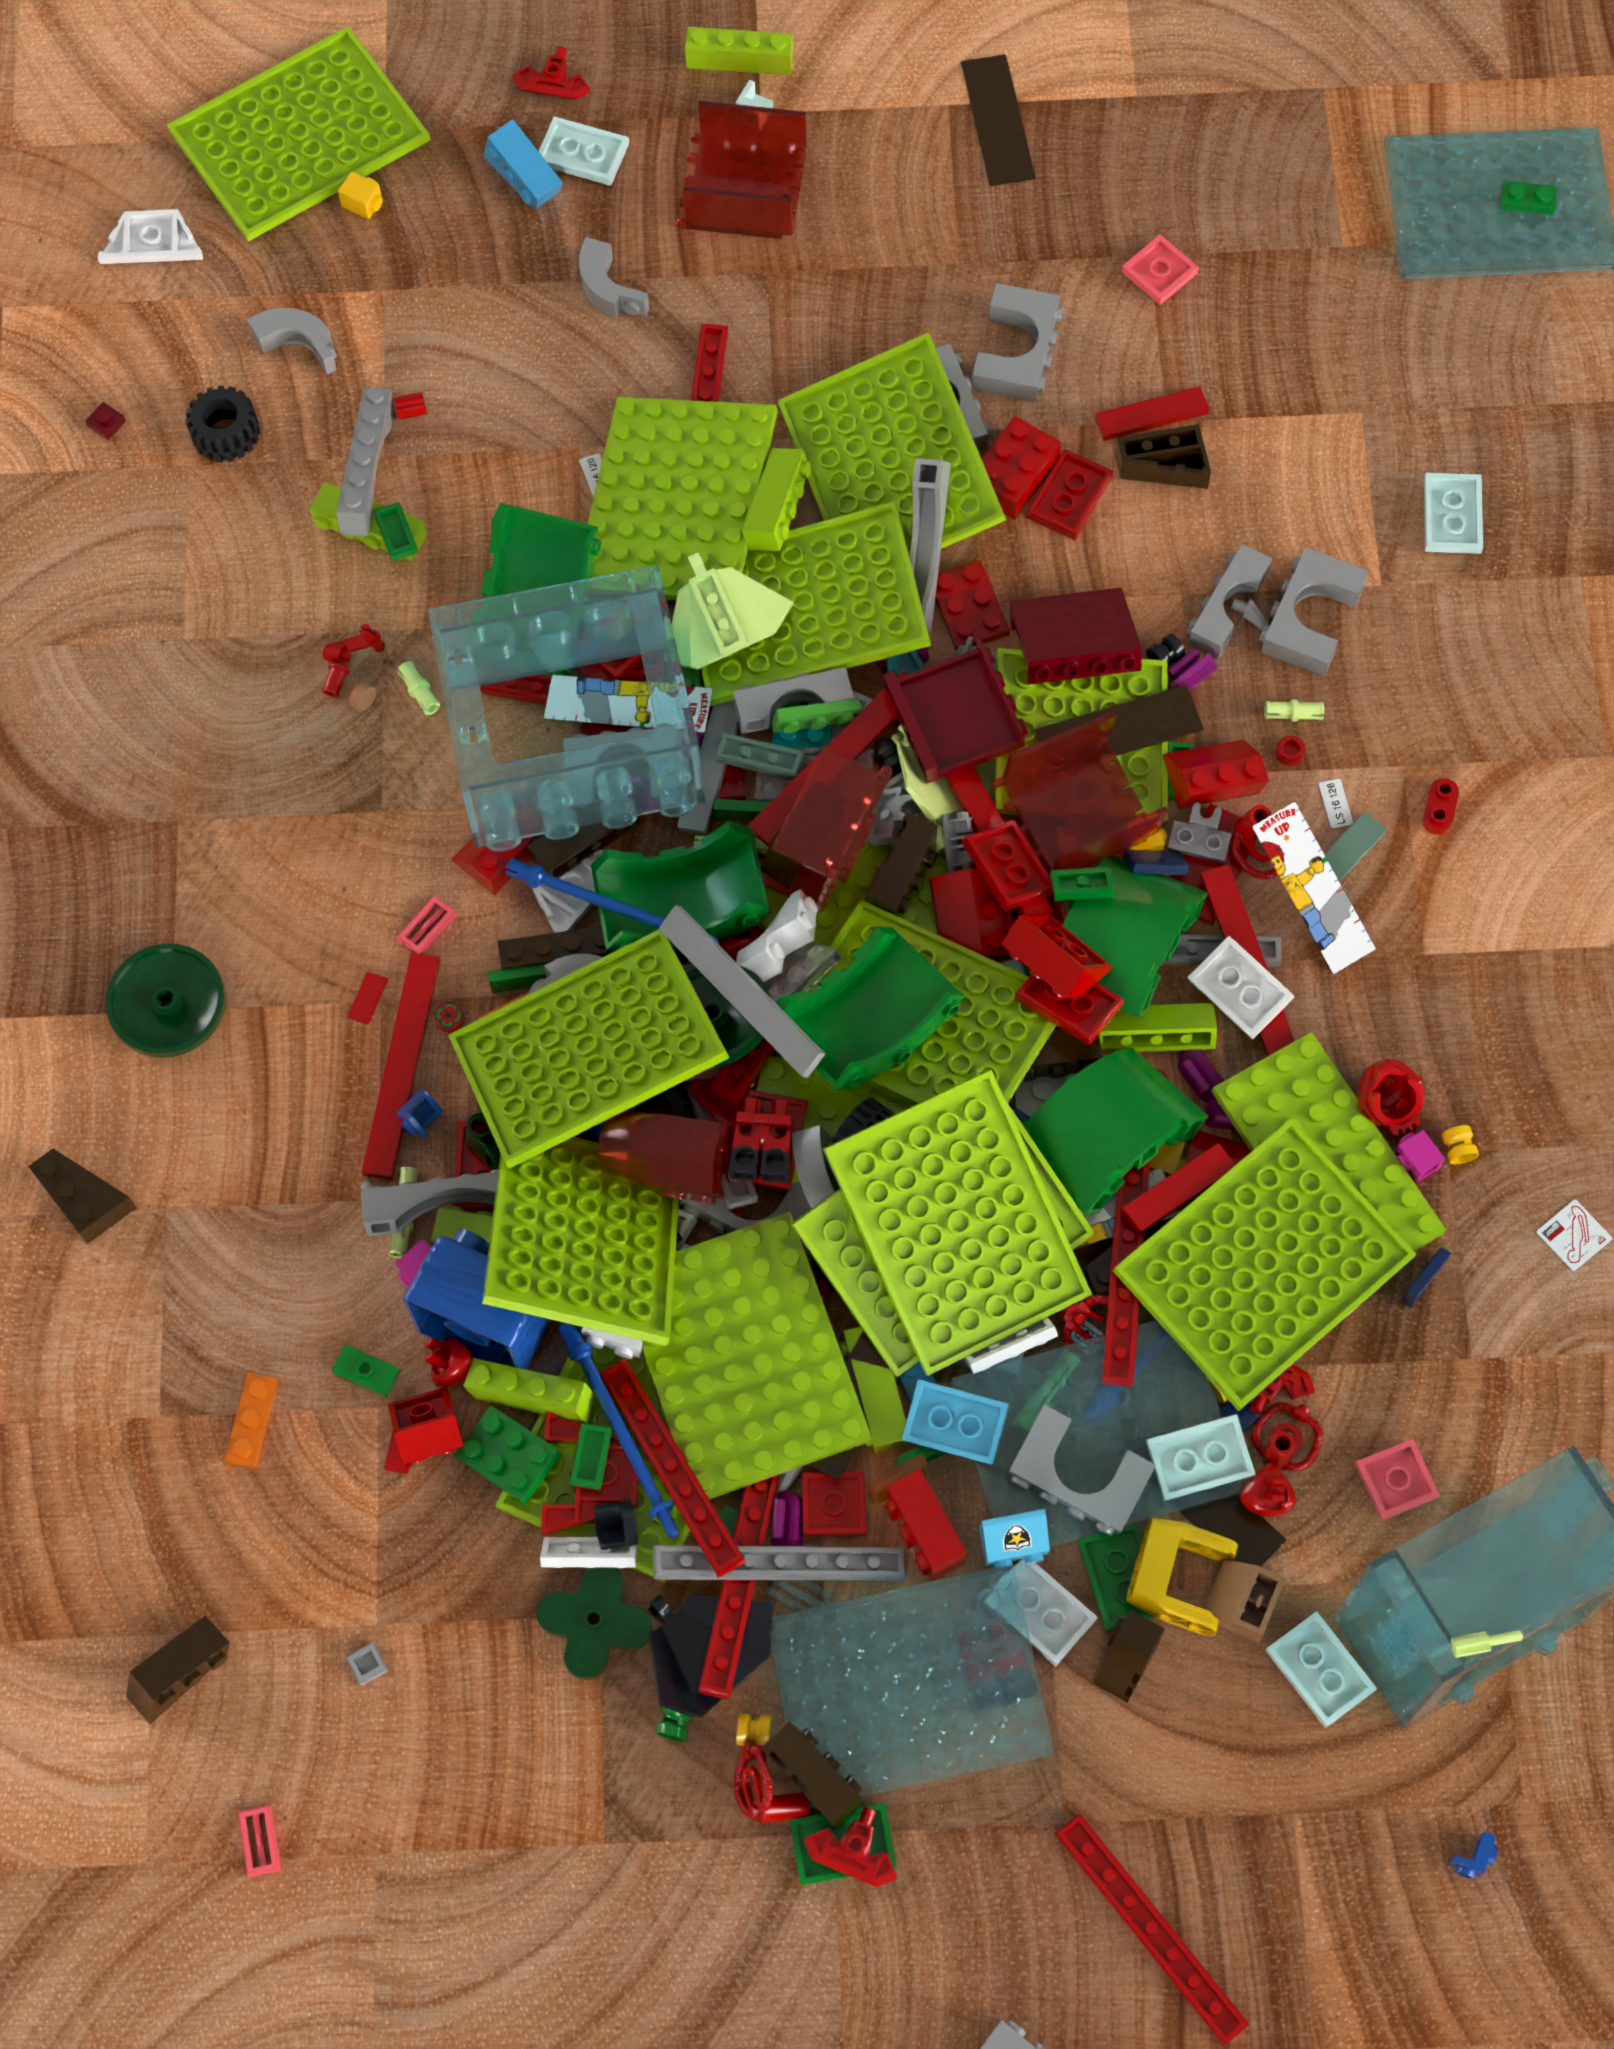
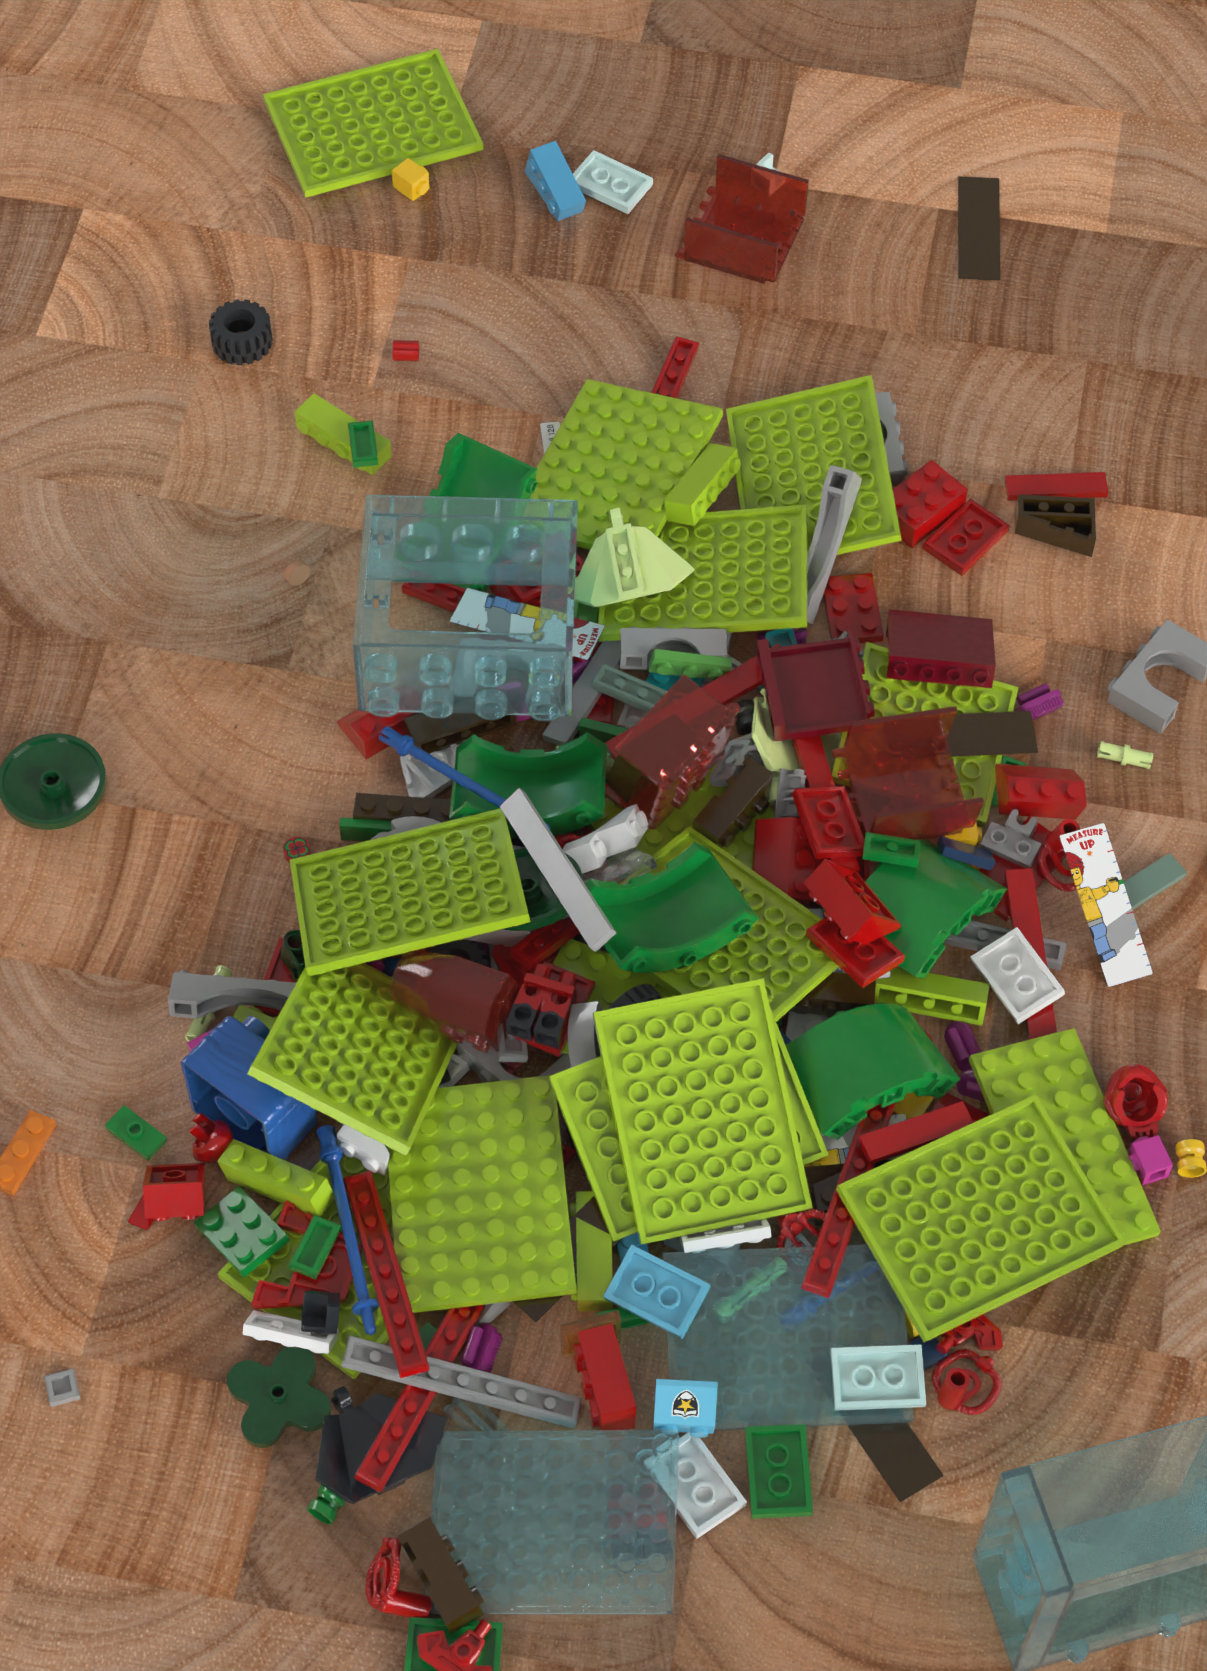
camera: 10 degrees right, 10 degrees down
dark red plate [85,402,126,440] -> none
white wing [98,209,203,264] -> none
light grey arch [246,308,337,375] -> none
red pin [321,624,385,698] -> none
light grey arch [336,387,394,536] -> none
red sticker [348,972,388,1024] -> none
red tile [362,953,441,1180] -> none
coral tile [396,895,457,954] -> none
blue bracket [396,1088,444,1139] -> none
yellowish green pin [397,661,440,715] -> none
red piece [512,46,590,100] -> none
light grey arch [579,237,649,319] -> none
lime brick [685,27,794,75] -> none
yellow wheel [736,1713,771,1746] -> none
red plate [802,1471,866,1537] -> none
light grey arch [972,283,1064,402] -> none
light grey arch [1007,1404,1156,1536] -> none
dark brown wedge [1094,1610,1165,1703] -> none
coral plate [1121,234,1199,305] -> none
yellow connector [1126,1517,1238,1636] -> none
black wheel [1146,633,1186,669] -> none
light grey arch [1187,544,1272,659] -> none
medium nougat slope [1203,1559,1286,1643] -> none
light grey bar [1231,598,1269,630] -> none
red piece [1240,1462,1297,1517] -> none
light aqua plate [1265,1611,1377,1729] -> none
red tile [1276,736,1306,766] -> none
white sticker [1319,779,1353,829] -> none
coral plate [1355,1439,1440,1521] -> none
dark blue tile [1402,1247,1451,1308] -> none
yellowish green axle [1451,1630,1523,1658] -> none

